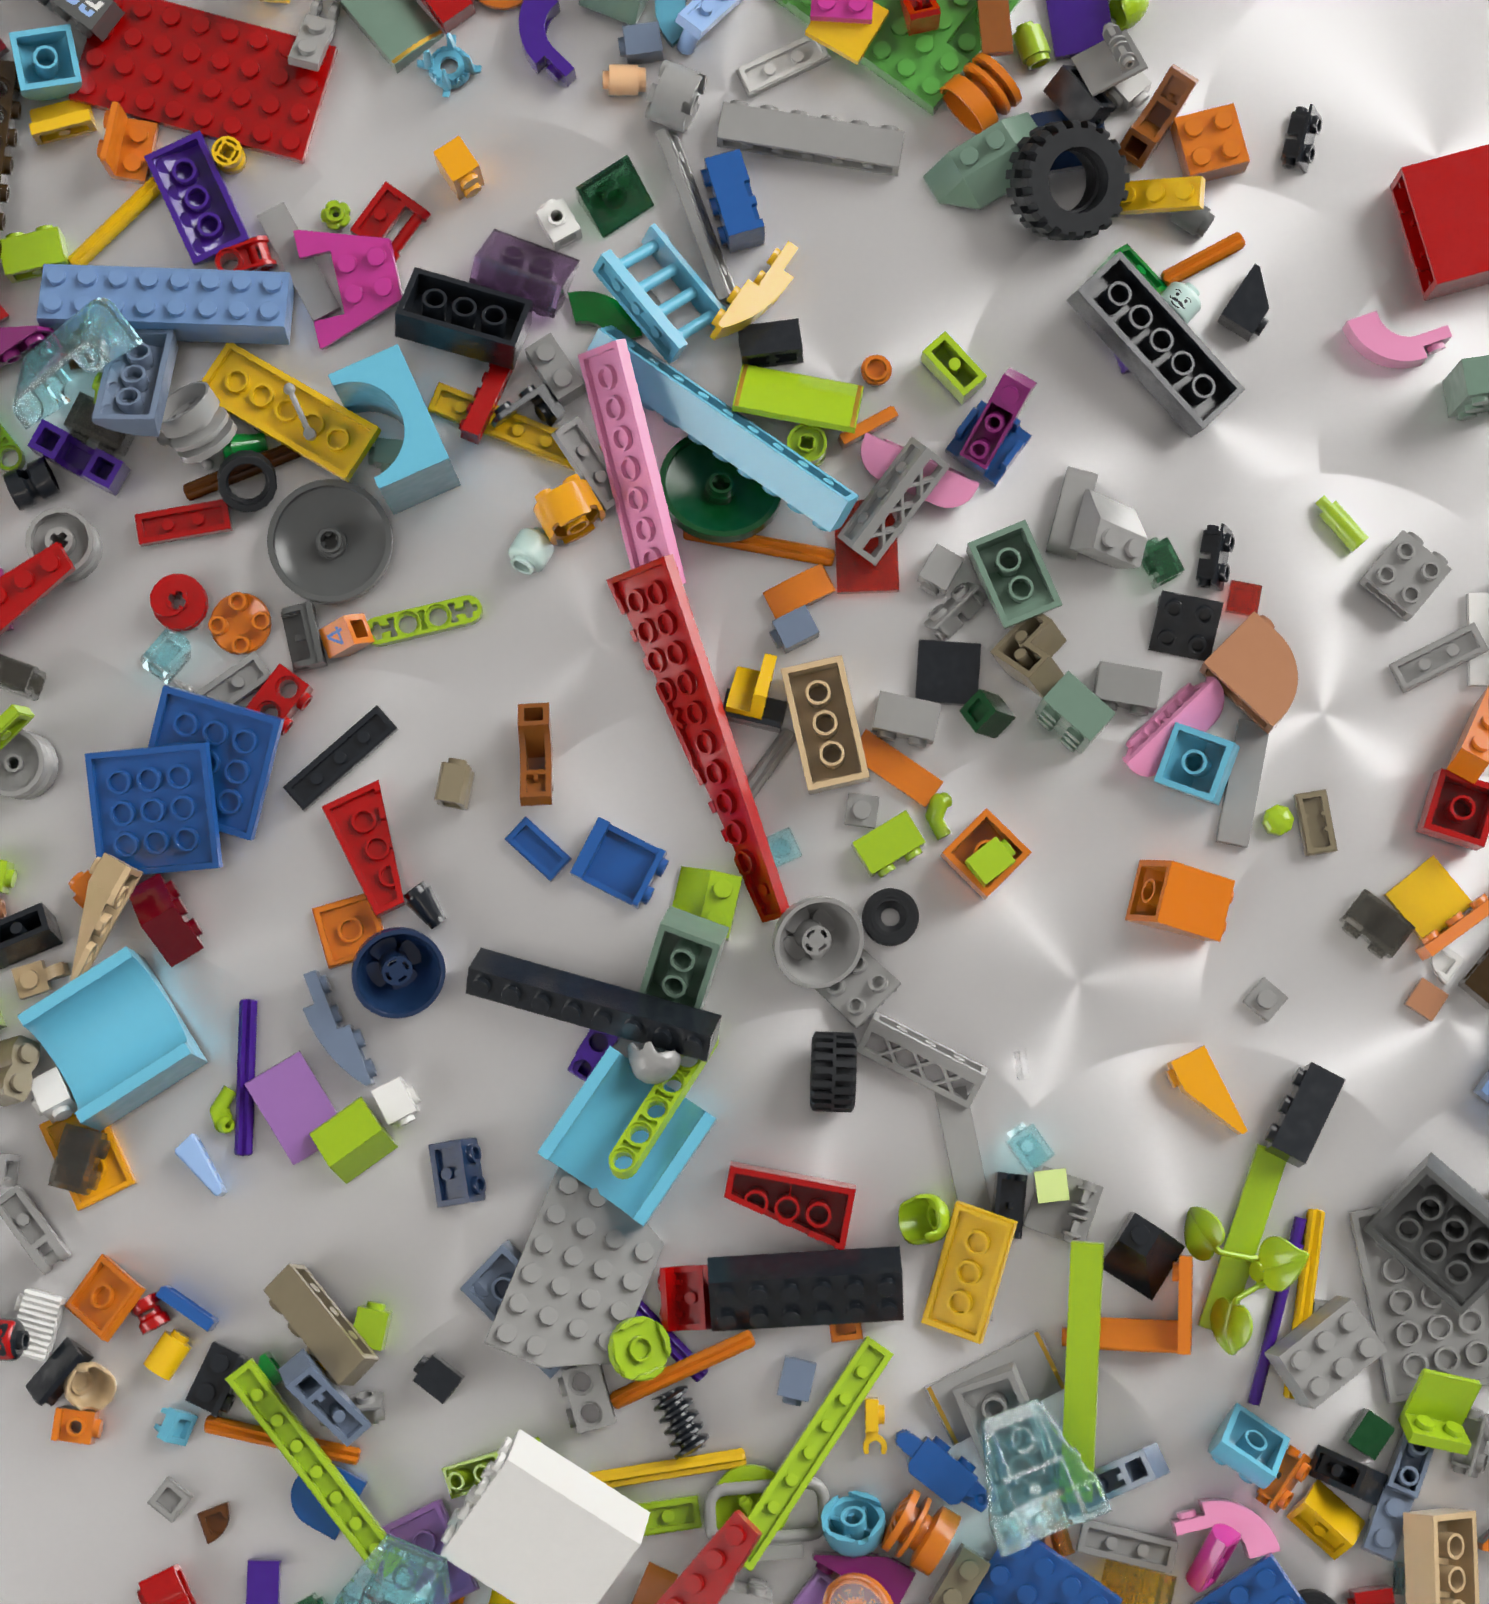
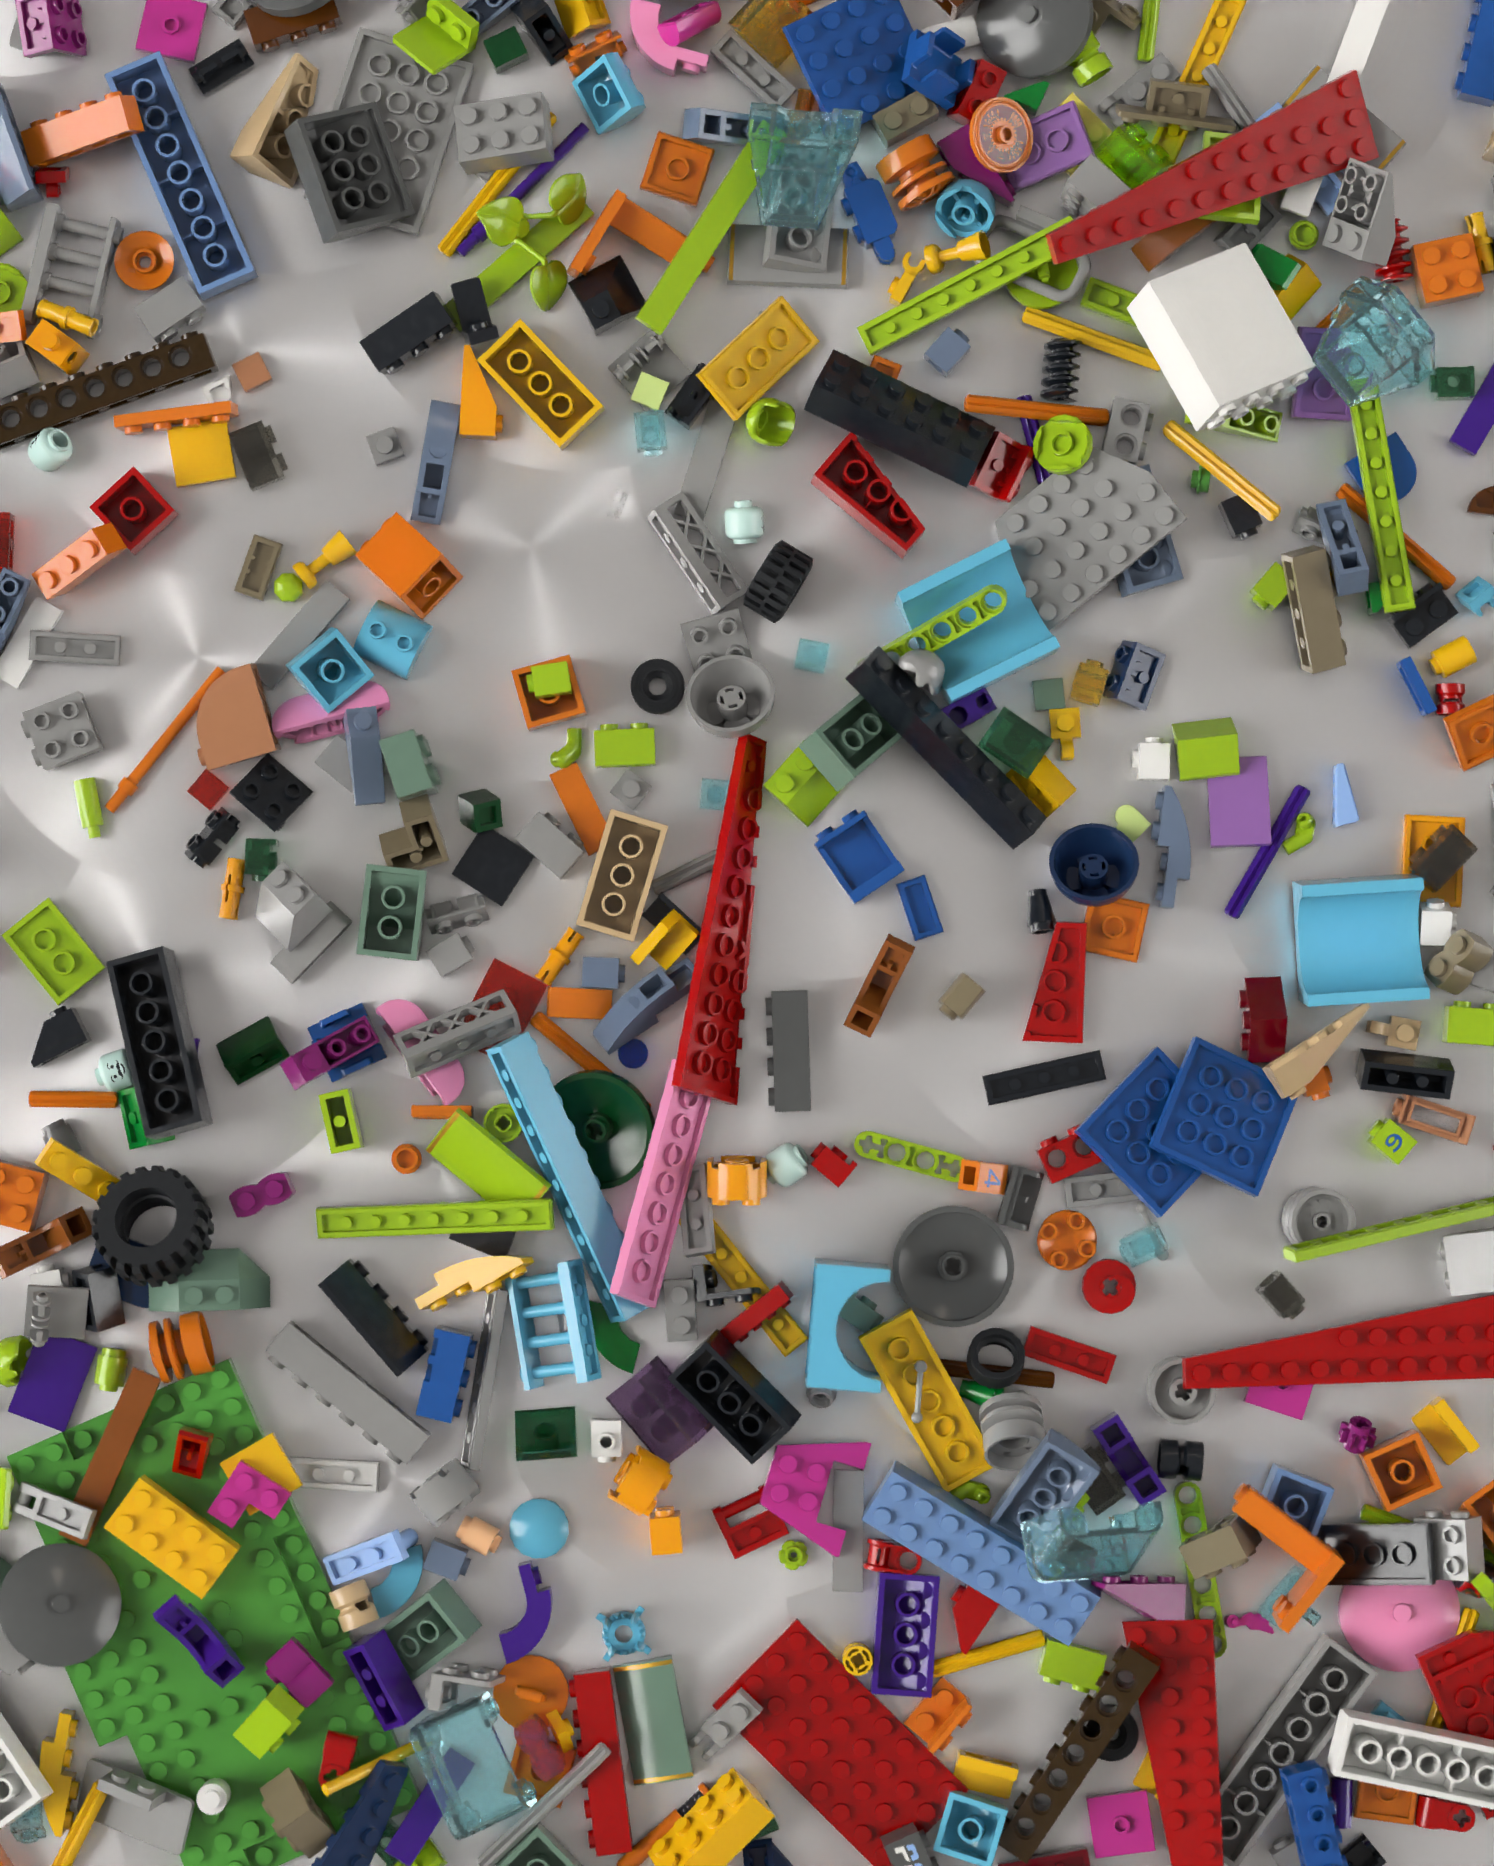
camera: 155 degrees left, 5 degrees up
none -> lime plate [1,898,106,1006]
none -> orange bar [105,666,226,814]
none -> dark green panel [216,1016,290,1085]
none -> light orange pin [218,858,247,920]
none -> magenta brick [228,1172,296,1217]
none -> yellow piece [292,530,357,590]
none -> lime tile [316,1198,555,1239]
none -> black slope [318,1259,429,1377]
none -> sand blue slope [343,706,386,806]
none -> medium azure brick [353,600,433,680]
none -> sand blue slope [411,399,461,525]
none -> black bracket [450,277,499,345]
none -> yellow brick [477,319,605,451]
none -> medium azure dish [509,1499,569,1559]
none -> light orange pin [535,927,585,987]
none -> sand blue slope [592,957,694,1055]
none -> light orange brick [607,1445,673,1516]
none -> clear blue tile [618,1039,648,1069]
none -> orange tile [640,131,715,208]
none -> light aqua head [724,500,764,544]
none -> dark grey brick [765,990,811,1112]
none -> clear light blue plate [794,638,829,674]
none -> red brick [810,1142,858,1188]
none -> yellow piece [924,230,991,275]
none -> lime arm [949,1480,991,1504]
none -> red slope [950,1584,1000,1654]
none -> clear green slope [978,707,1054,779]
none -> yellow panel [1005,747,1076,817]
none -> sand green tile [1032,678,1066,711]
none -> yellow plate [1049,707,1081,761]
none -> clear yellow brick [1068,659,1109,707]
none -> yellowish green tile [1114,805,1151,842]
none -> yellow axle [1162,420,1281,521]
none -> bright green plate [1191,465,1211,494]

